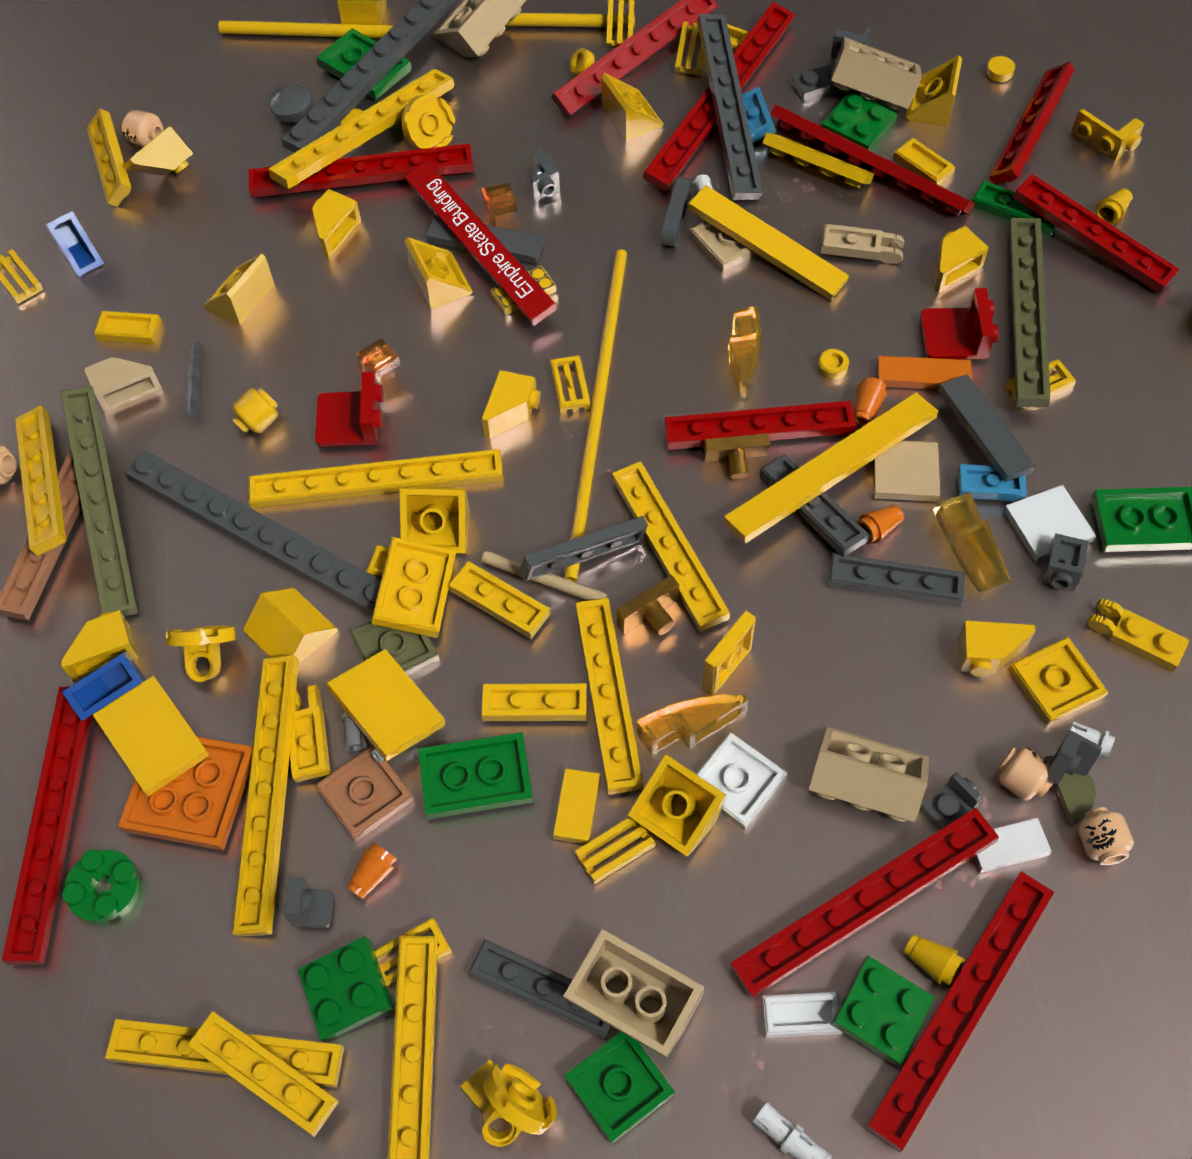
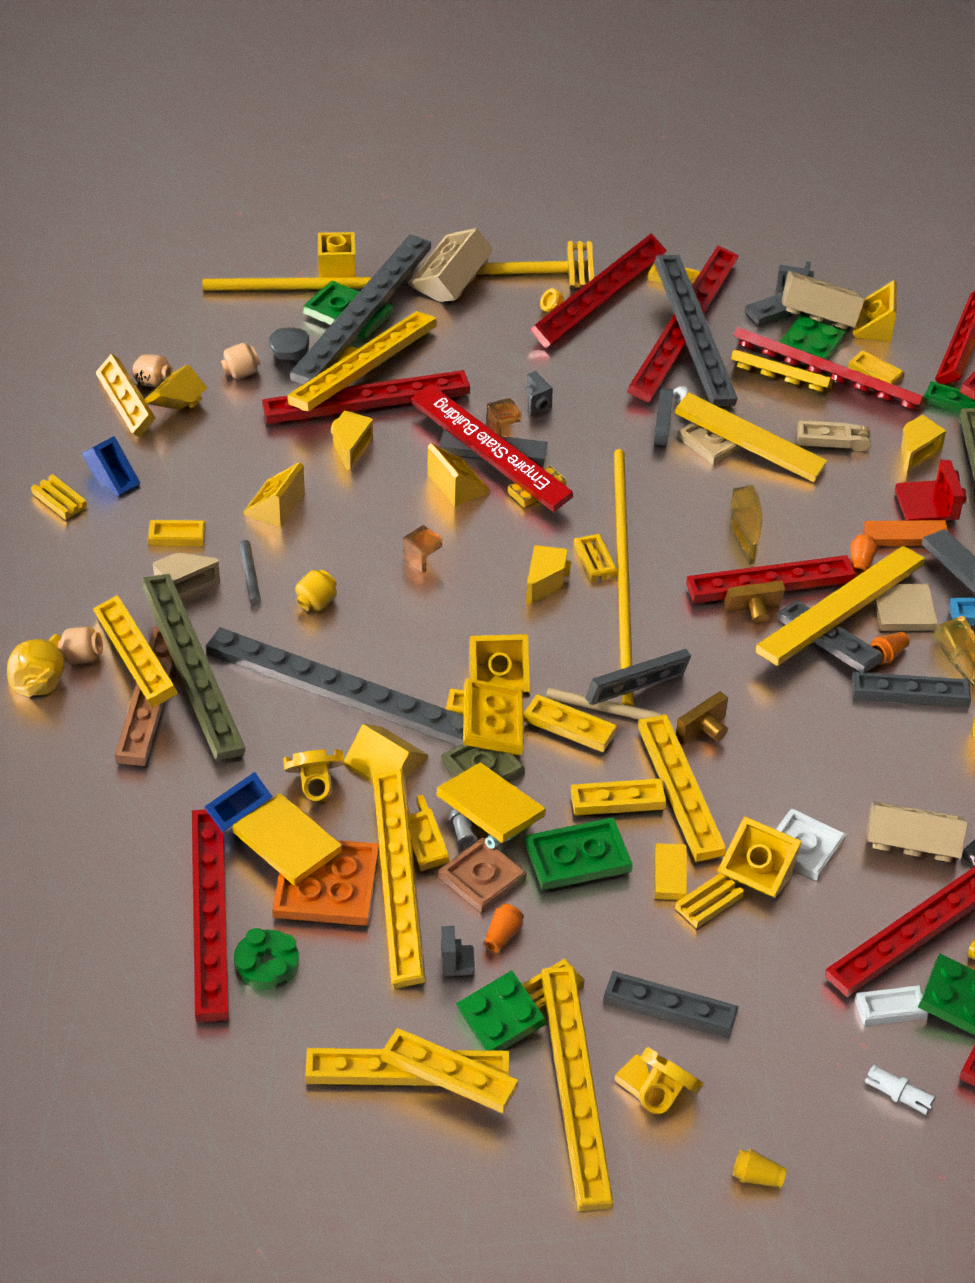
camera: 10 degrees left, 15 degrees down
yellow slope [61,610,139,682] -> none
yellow tile [248,449,503,508] -> none
red bracket [315,372,384,447] -> none
yellow tile [402,94,455,149] -> none
tan slope [563,929,704,1058] -> none
green plate [564,1032,675,1145] -> none
yellow slope [601,73,664,141] -> none
yellow plate [612,461,730,632] -> none
clear yellow slope [637,694,748,756] -> none
yellow tile [675,21,704,76] -> none
yellow tile [702,611,756,697] -> none
dark azure plate [742,86,777,143] -> none
yellow tile [817,349,849,380] -> none
yellow tile [986,56,1015,82] -> none
none -> light nougat head [220,342,260,380]

